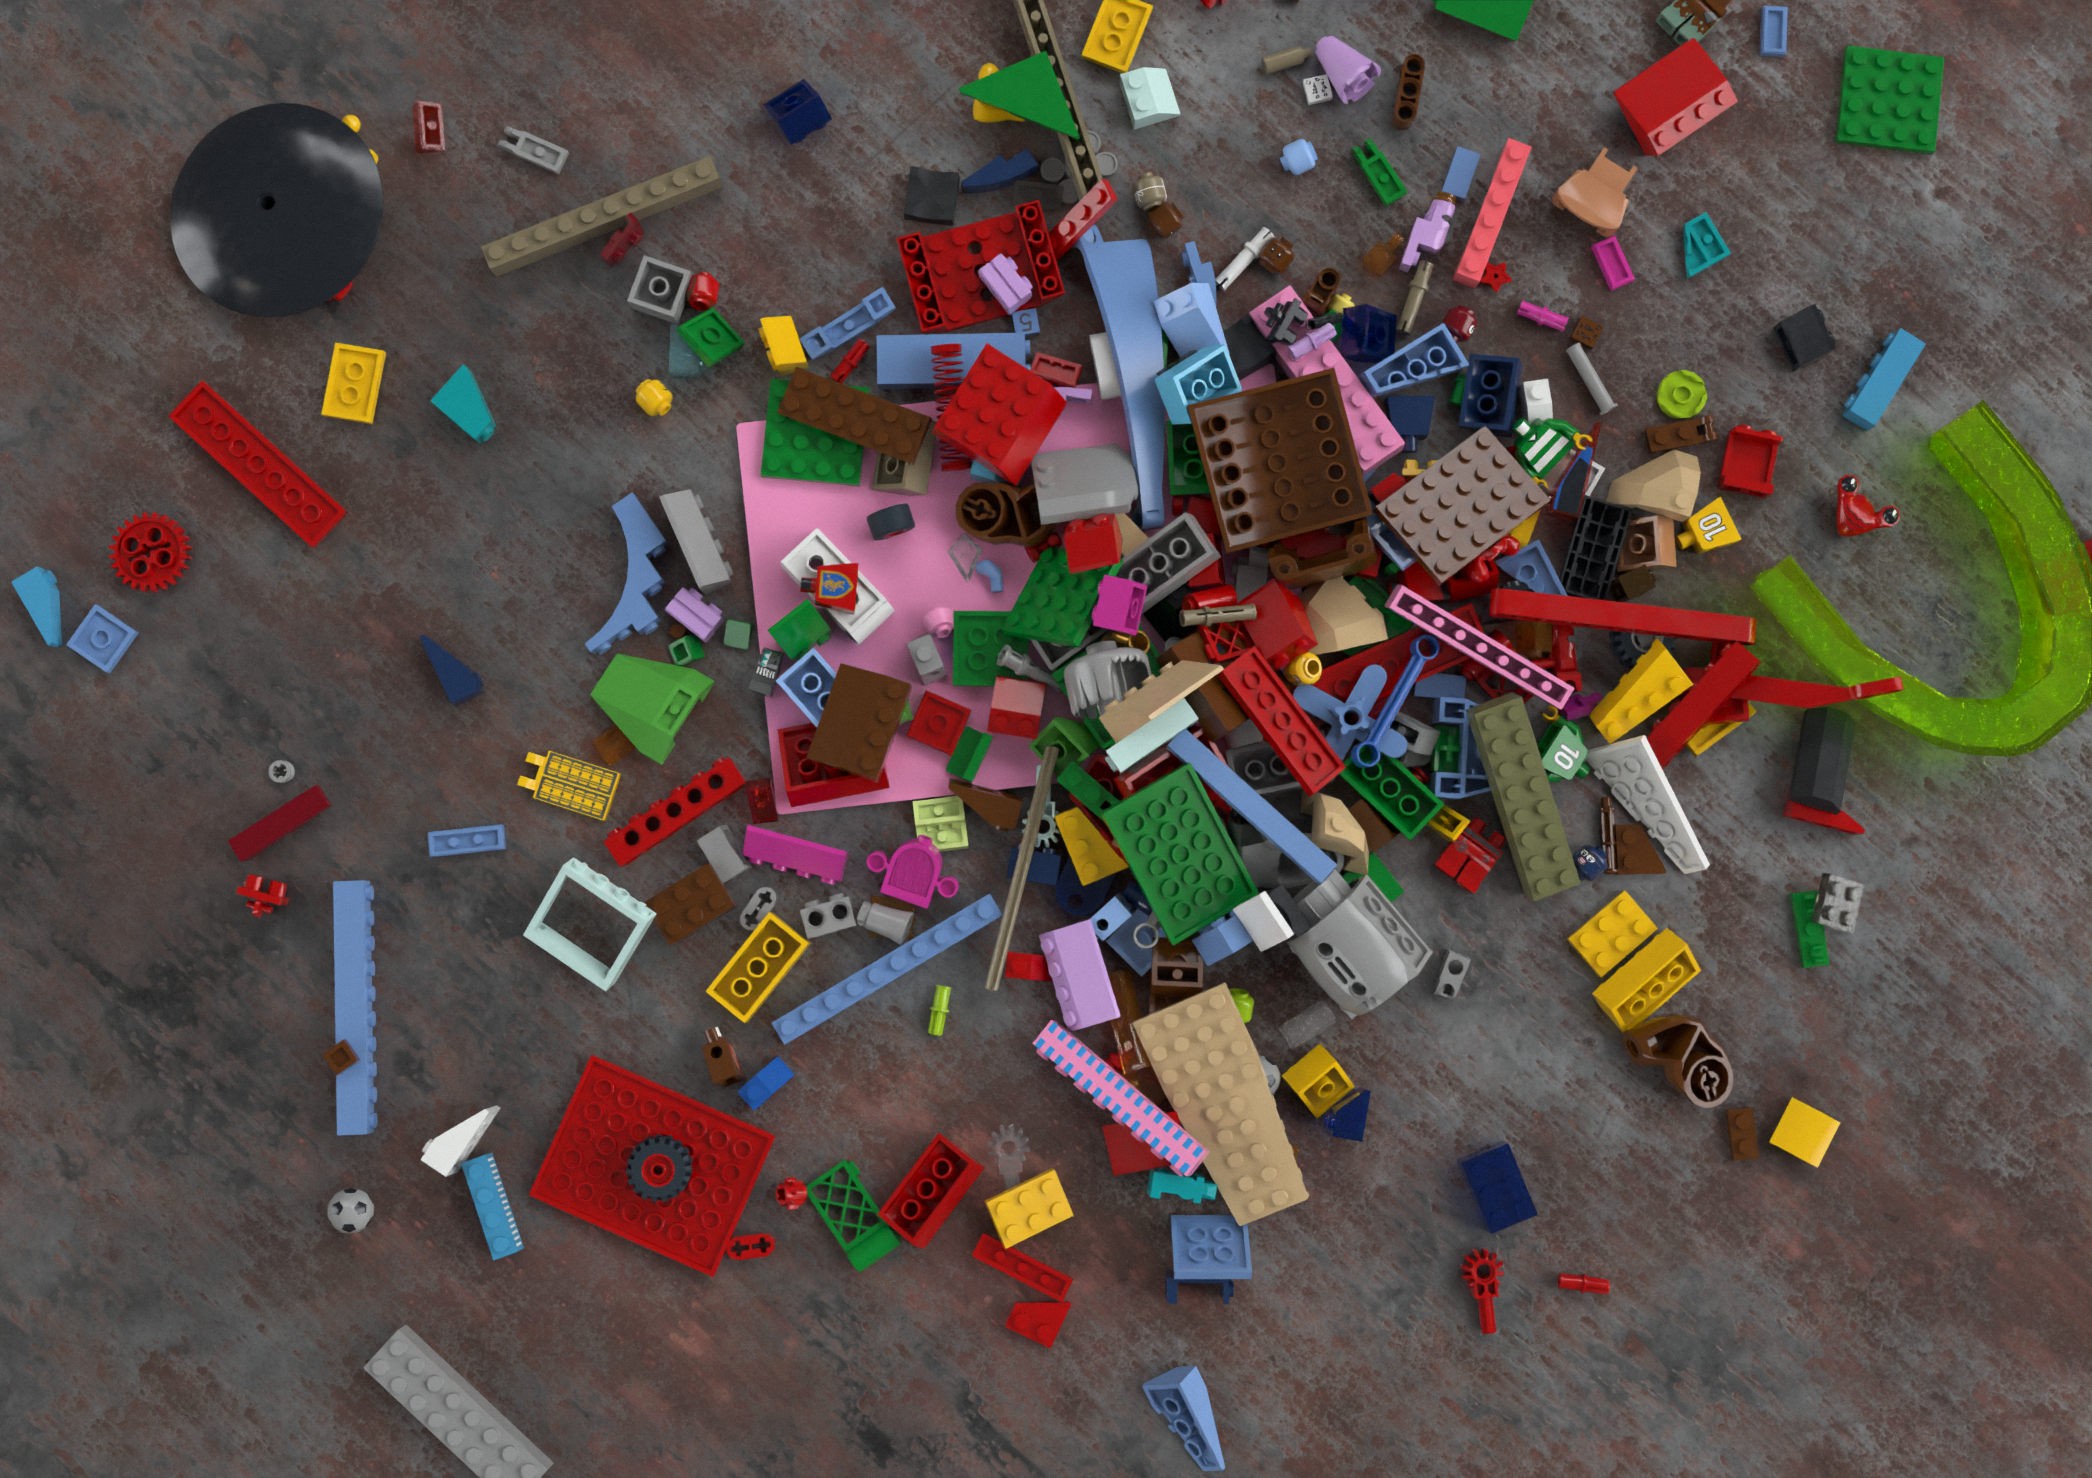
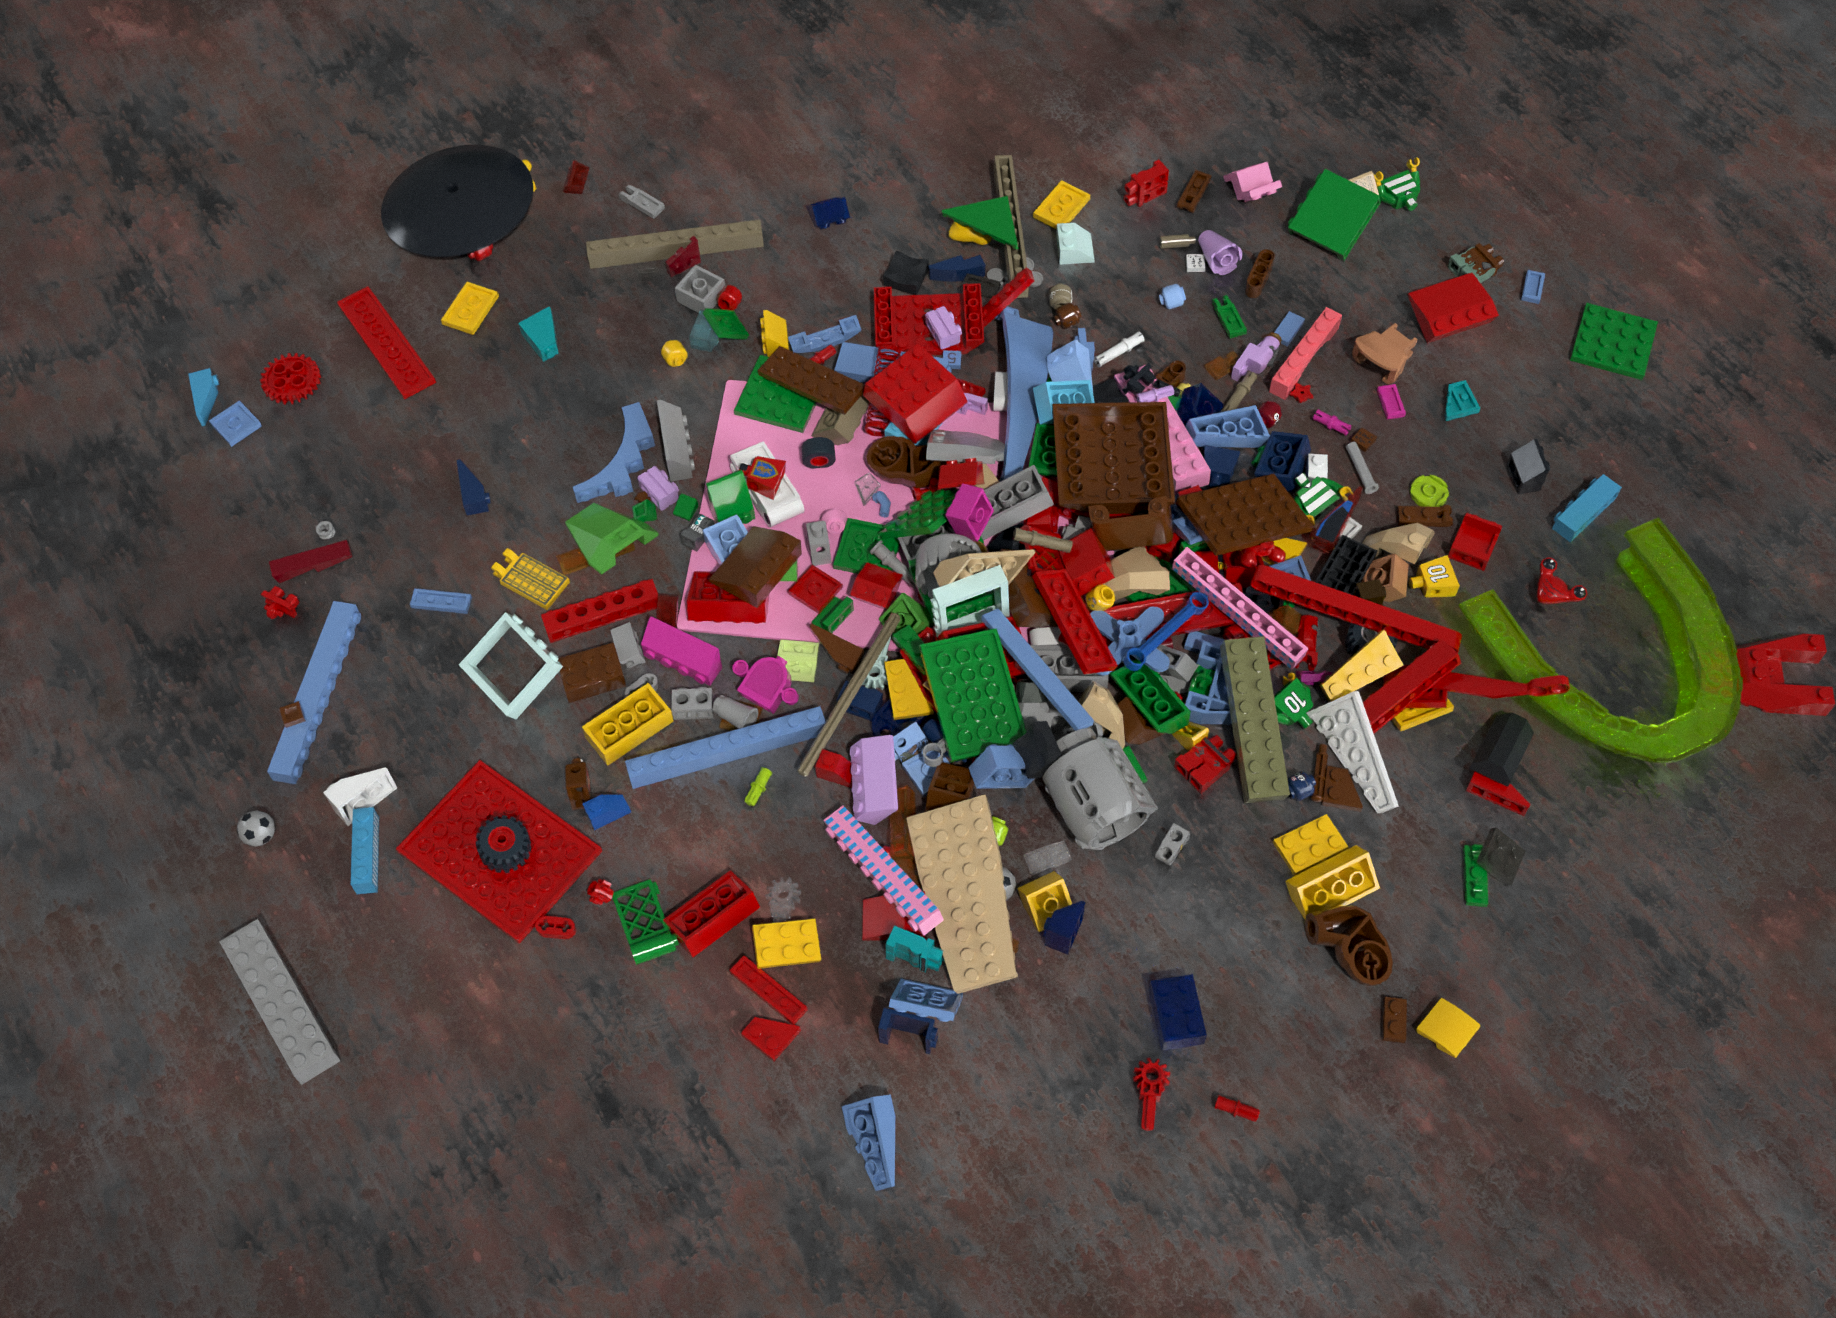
camera: 15 degrees right, 25 degrees down
white tile [1233,891,1294,952] -> none
reddish brown head [1259,236,1295,274] -> none

